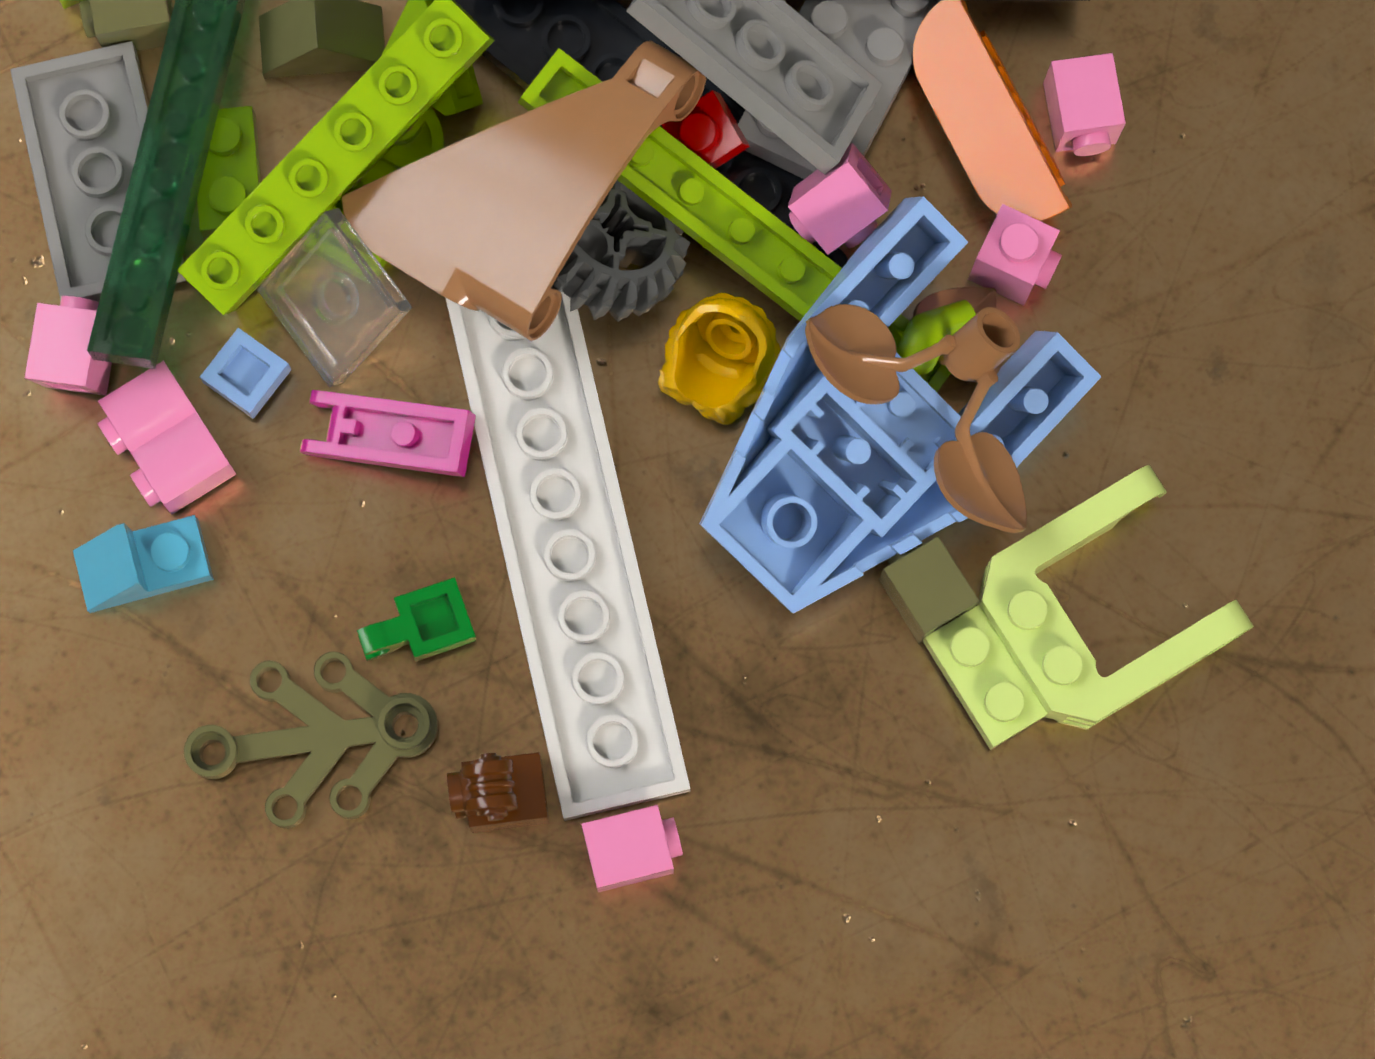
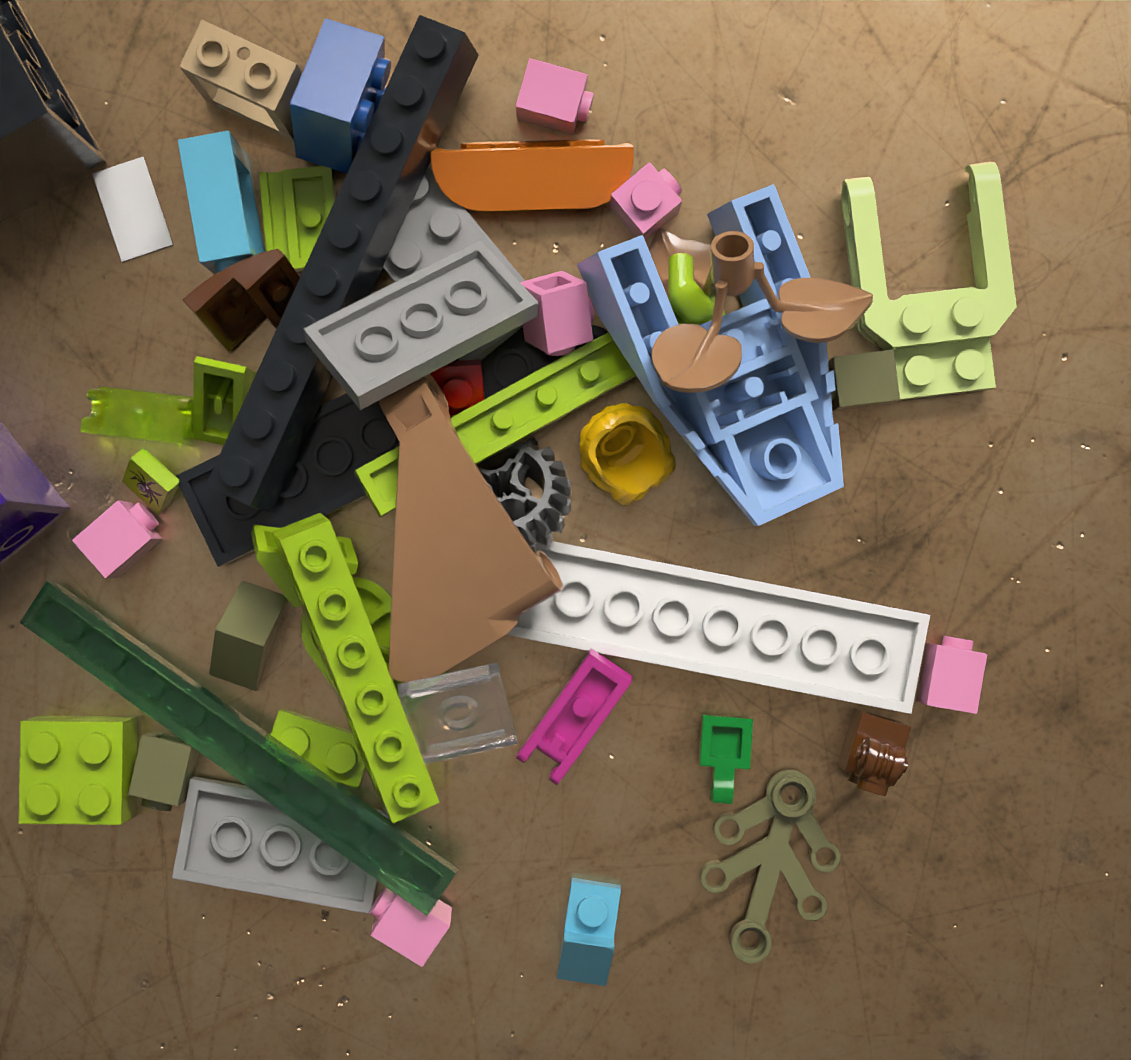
camera: 60 degrees left, 10 degrees up
bright pink brick [97,360,236,515] -> none
light blue plate [200,328,292,419] -> none

